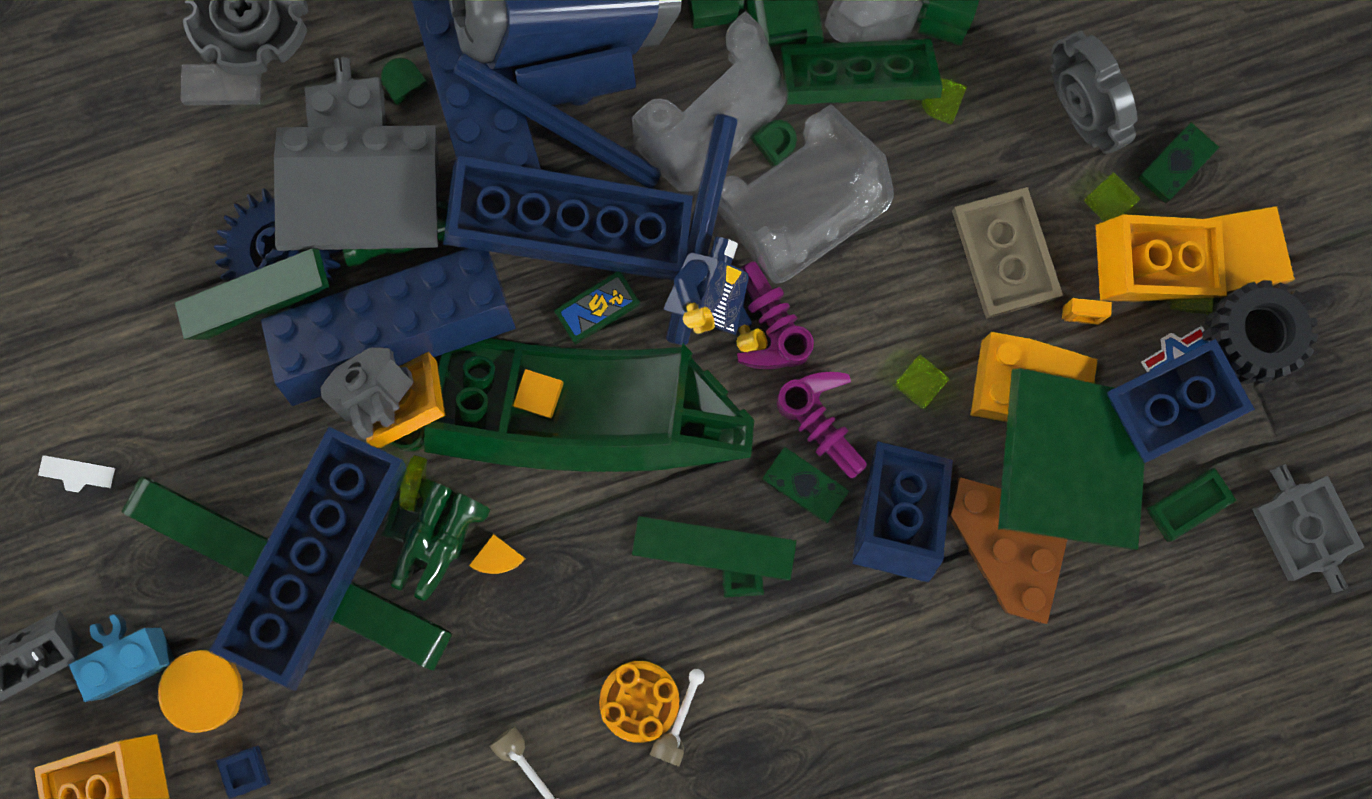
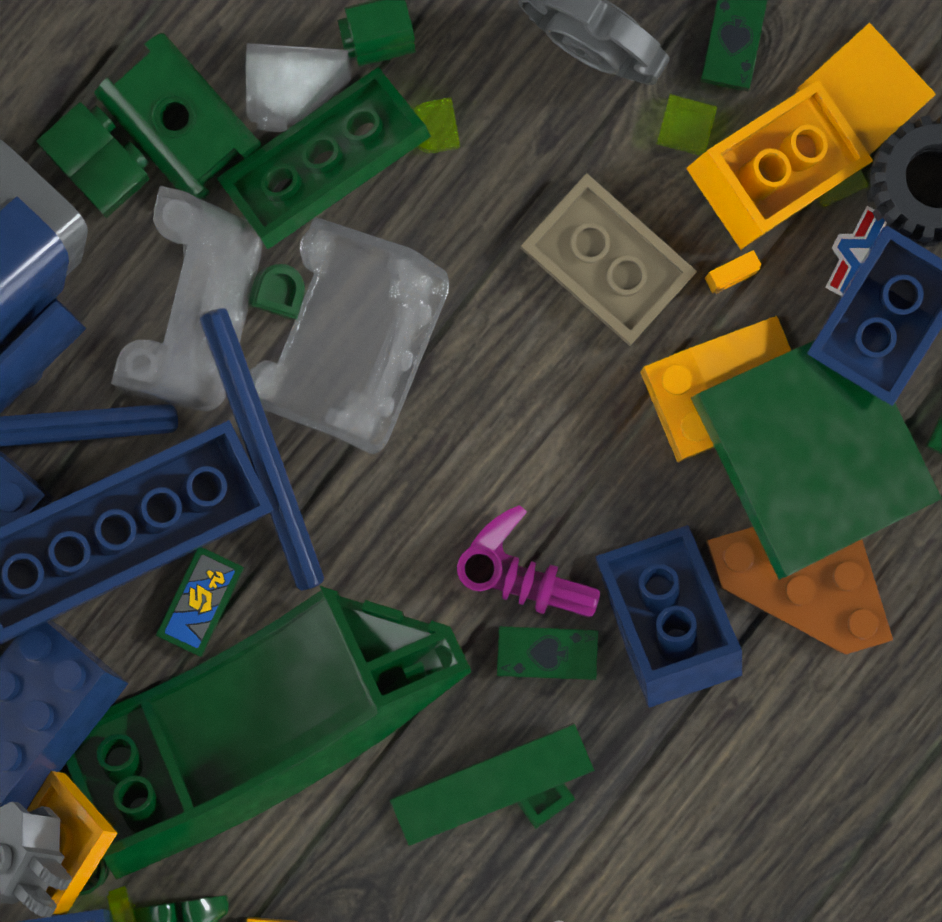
camera: 35 degrees left, 5 degrees up
light orange tile [513,369,564,419] -> none
dark blue torso [664,236,768,352] -> none
magenta piece [737,261,814,369] -> none
clear neon green tile [894,354,950,410] -> none

